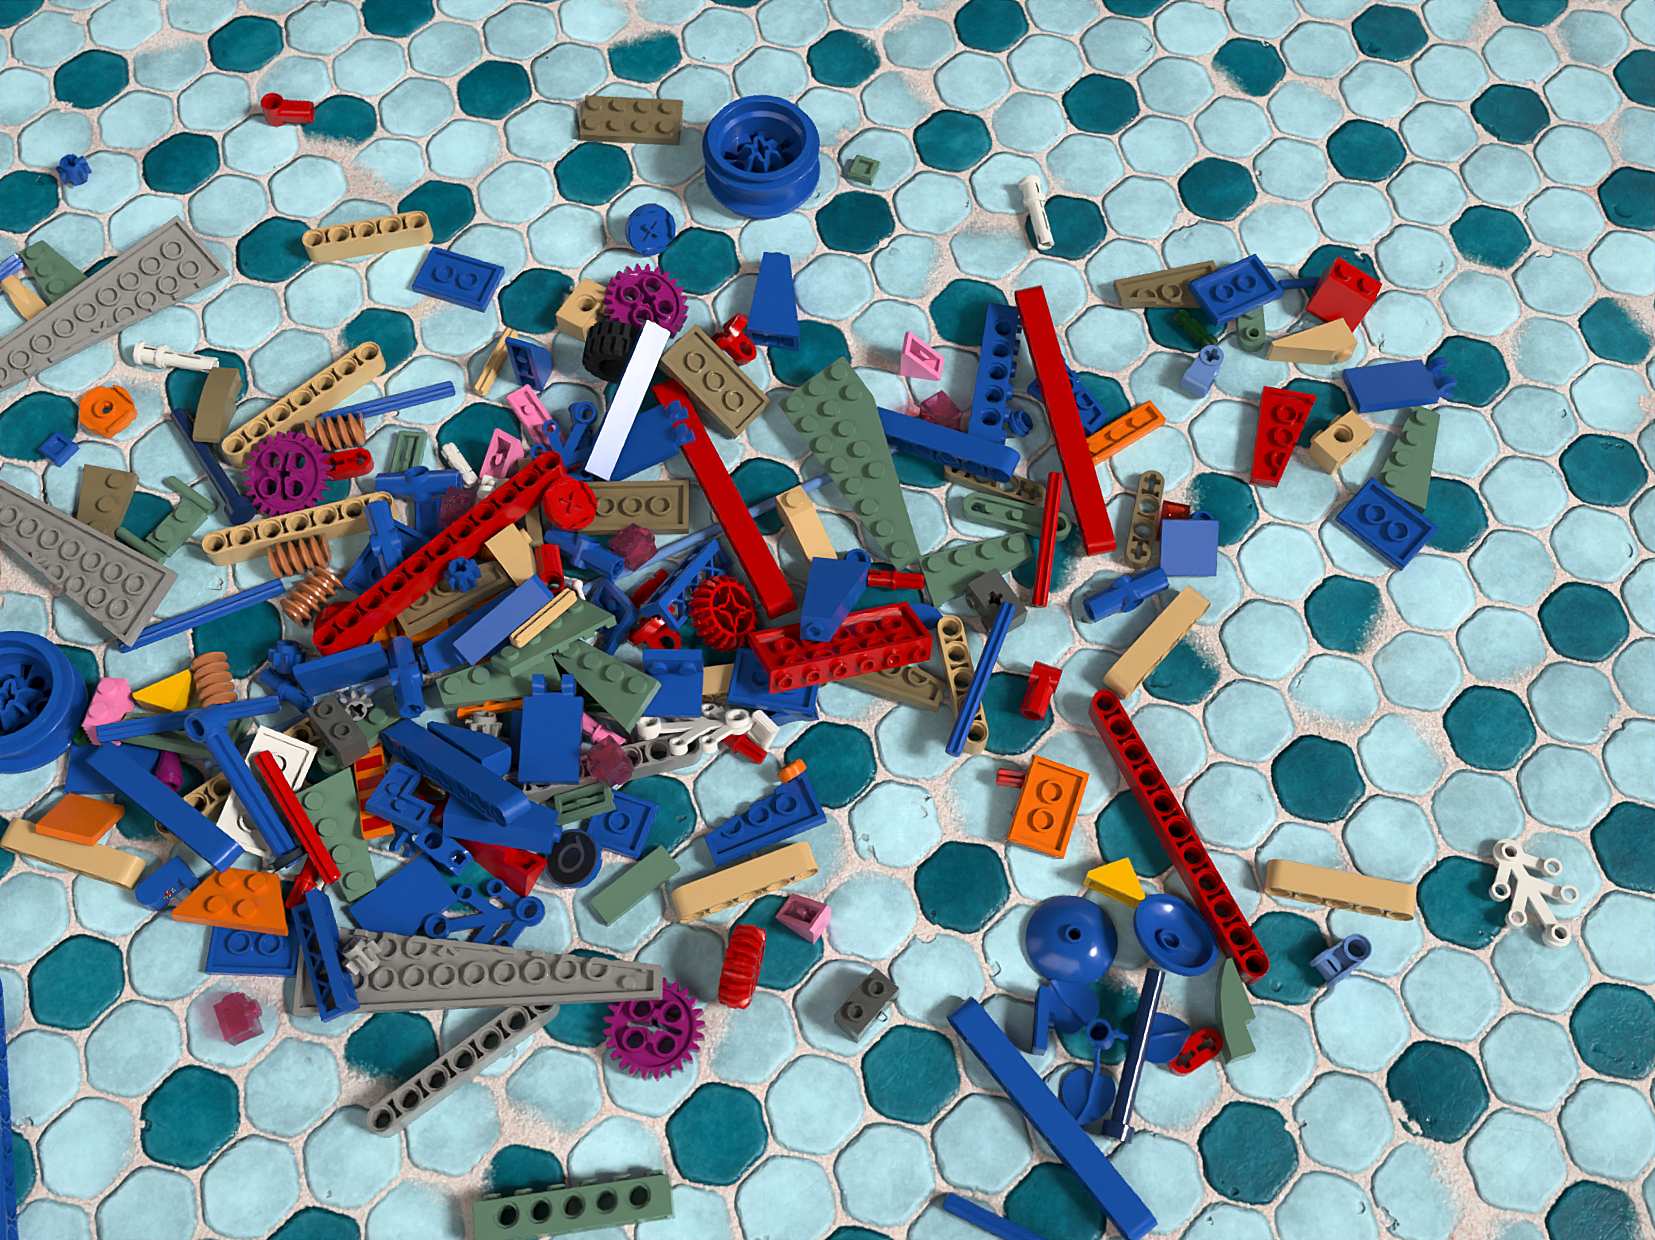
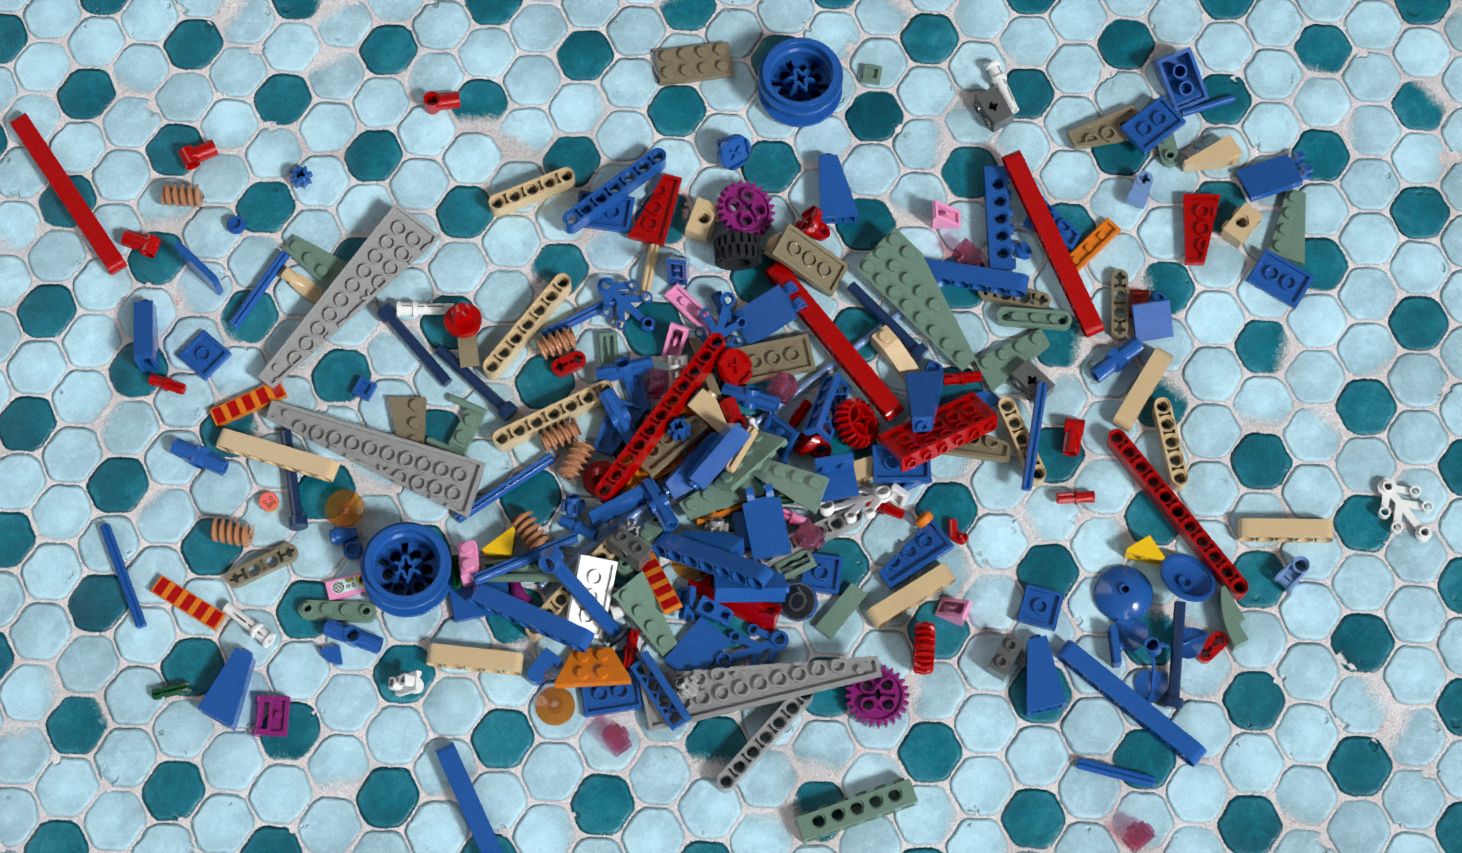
camera: 10 degrees left, 5 degrees up
orange tile [36,793,125,847] -> none
orange plate [78,385,138,439] -> none
magenta gear [243,430,333,517] -> none
red axle [254,750,341,885] -> none
blue plate [365,761,435,835] -> none
white axle [441,443,479,489] -> none
tile [582,320,671,481] -> none
orange tile [1005,754,1090,859] -> none
red axle [1032,472,1063,608] -> none
dark green axle [1174,309,1218,348] -> none
red slope [1305,257,1382,333] -> none
none -> dark blue piece [376,303,452,387]
none -> red tile [444,302,482,338]
none -> clear orange dish [536,687,575,726]
none -> blue beam [563,148,666,234]
none -> blue plant [597,277,656,333]
none -> red wing [628,174,682,247]
none -> dark blue piece [847,281,929,363]
none -> red arm [948,519,968,545]
none -> dark grey brick [973,86,1014,133]
none -> blue plate [1016,584,1064,632]
none -> blue slope [1025,634,1066,717]
none -> blue slope [1151,47,1210,112]
none -> tan beam [1152,397,1189,491]

